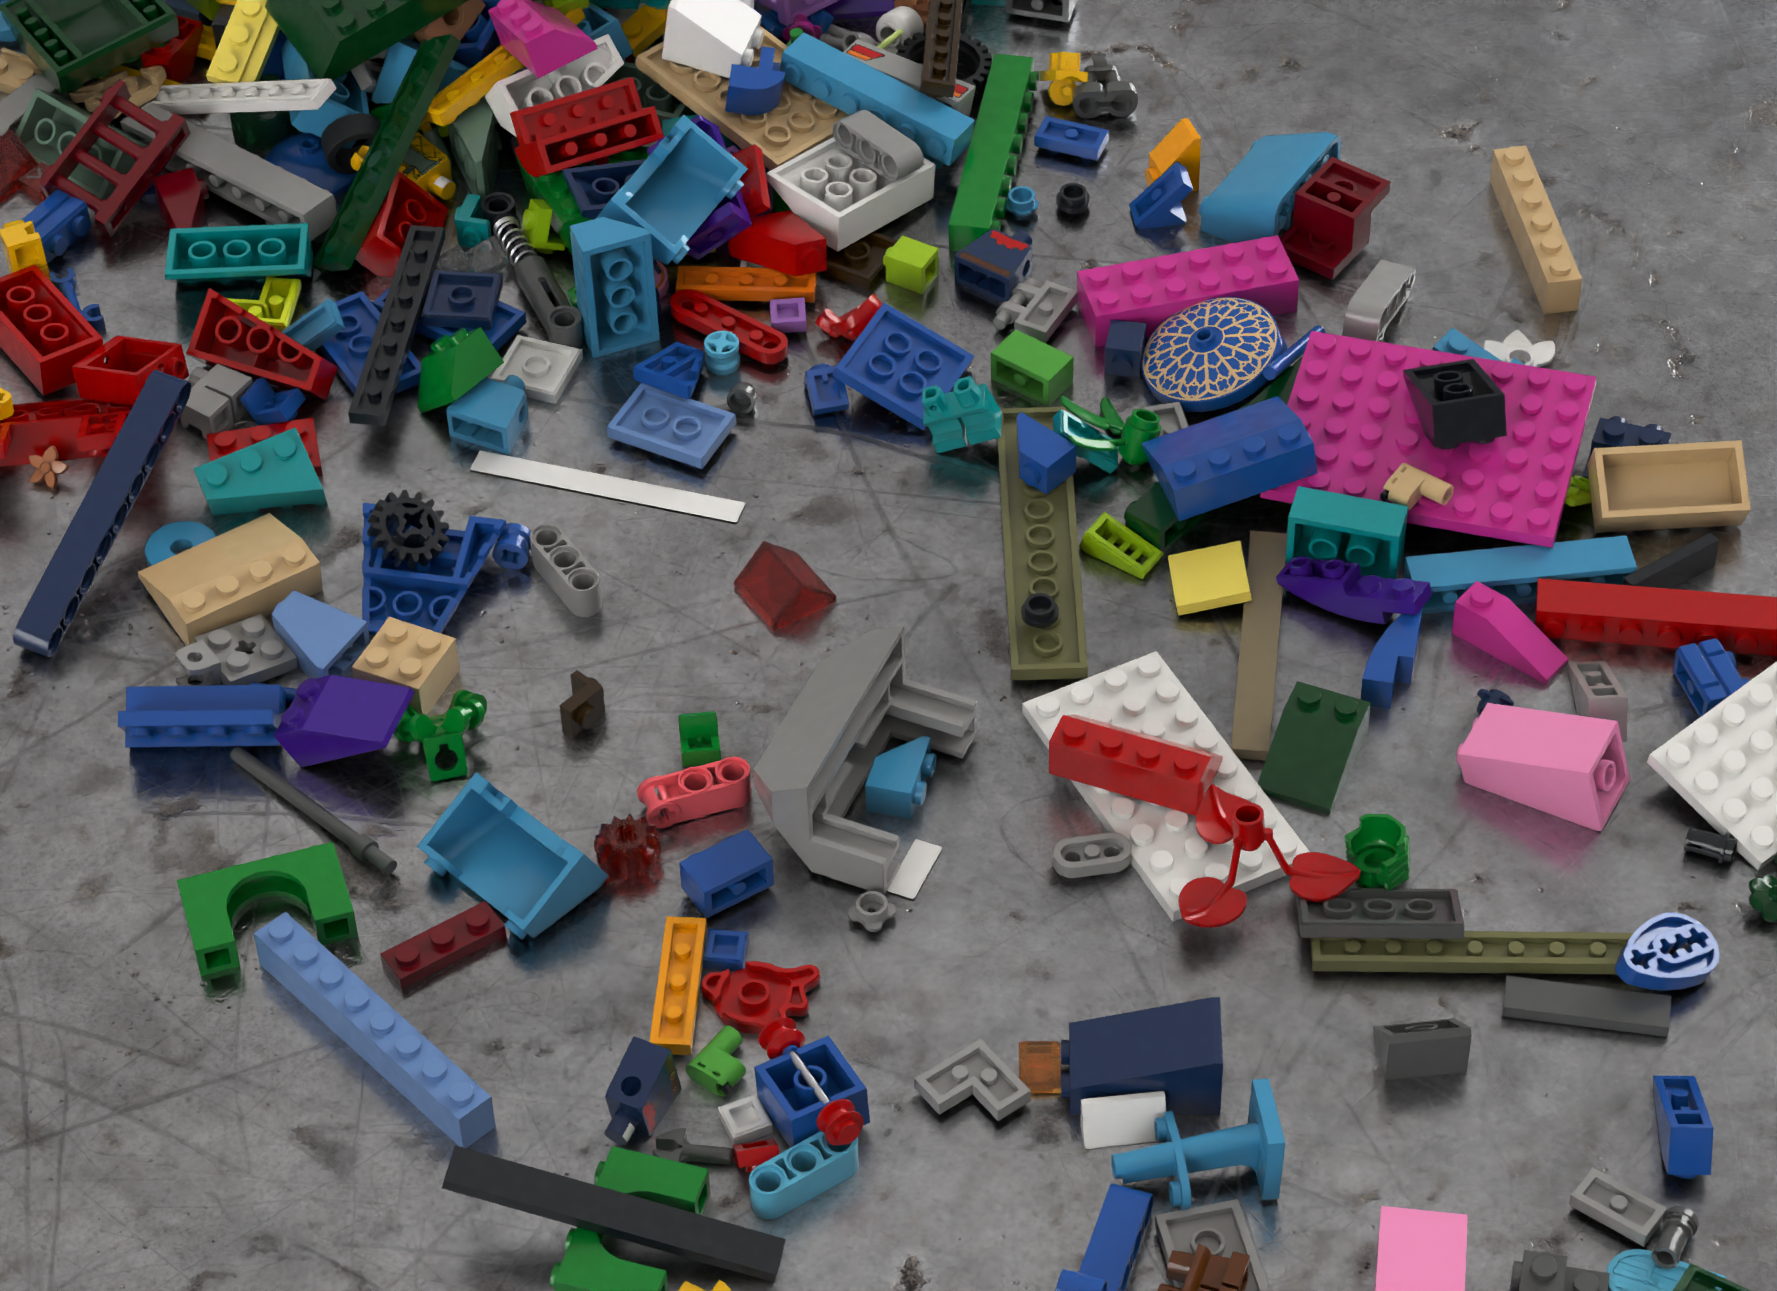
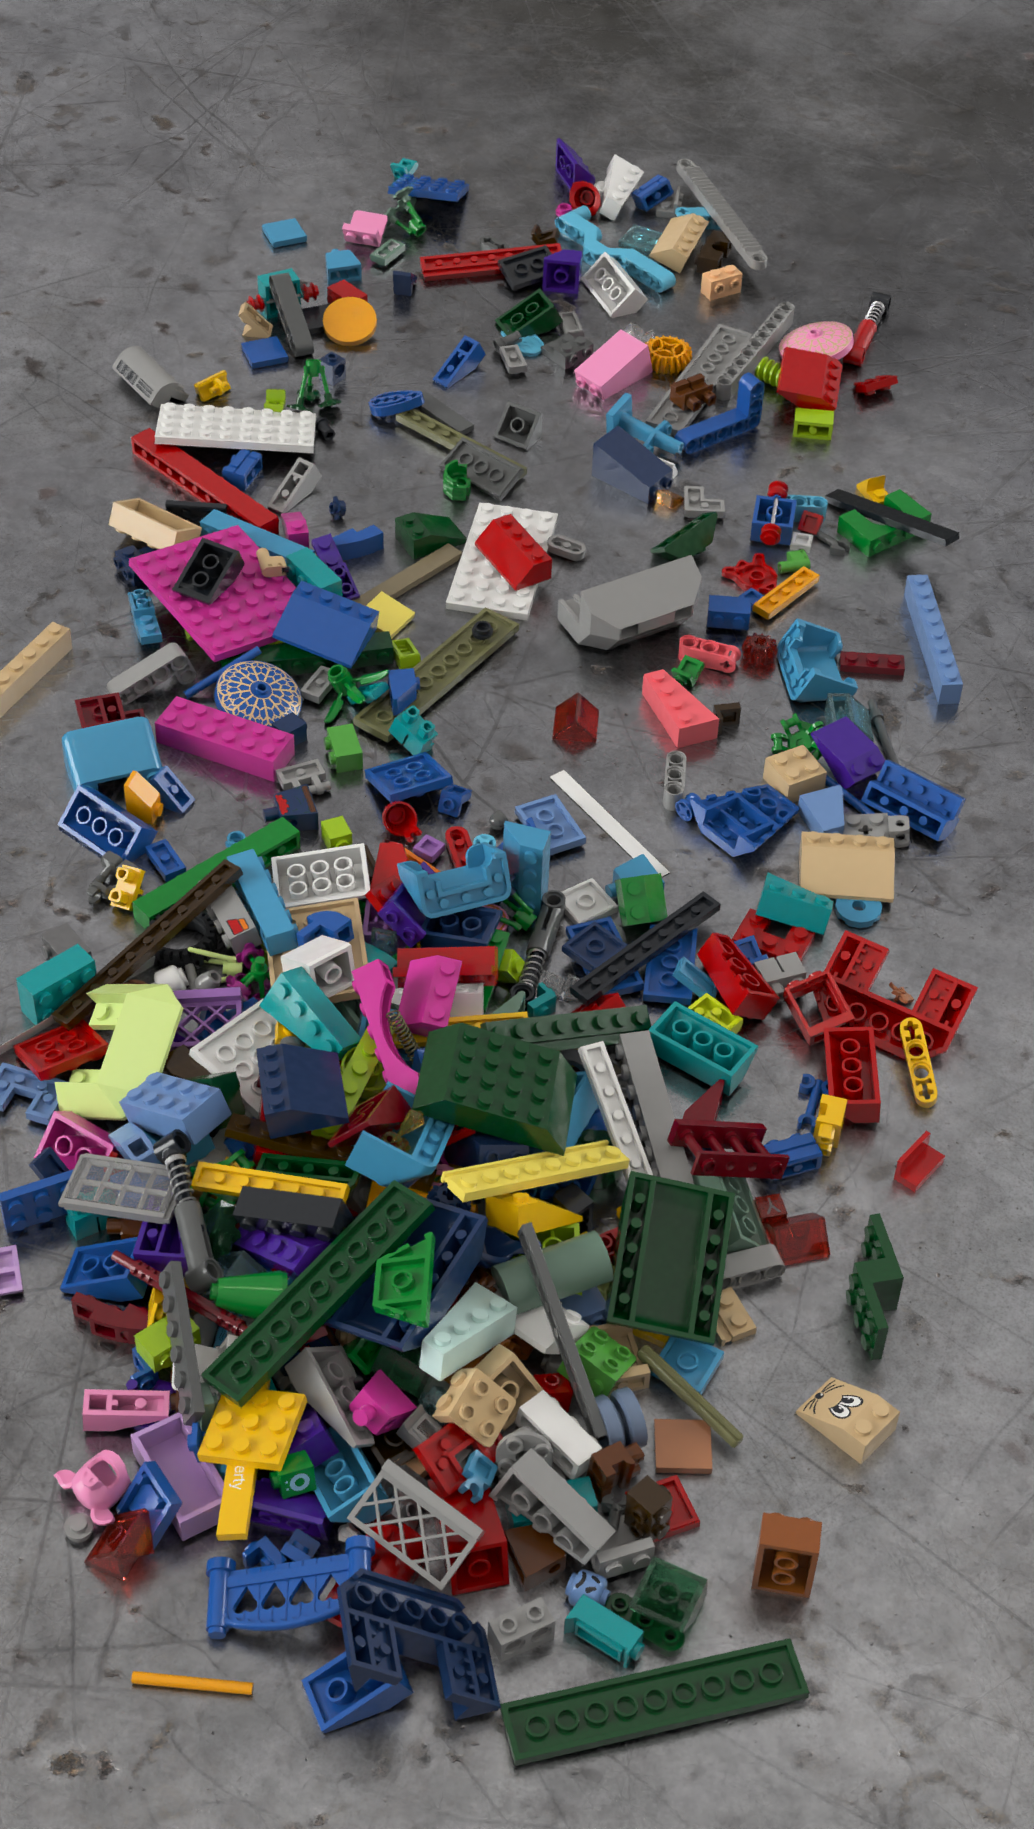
camera: 145 degrees left, 0 degrees up
dark blue beam [13,370,191,657] -> none
green arch [177,842,358,976] -> none
black gear [367,490,449,569] -> none
dark blue torso [604,1036,682,1145] -> none
light grey beam [832,110,924,181] -> none
black plate [1056,183,1090,214] -> none
red plant [1178,784,1361,928] -> none
bright pink slope [1456,703,1630,831] -> none
white plate [1484,330,1555,367] -> none
none -> blue slope [57,785,158,862]
none -> coral wedge [642,669,719,749]
none -> dark green wedge [650,512,718,562]
none -> clear light blue slope [825,693,874,742]

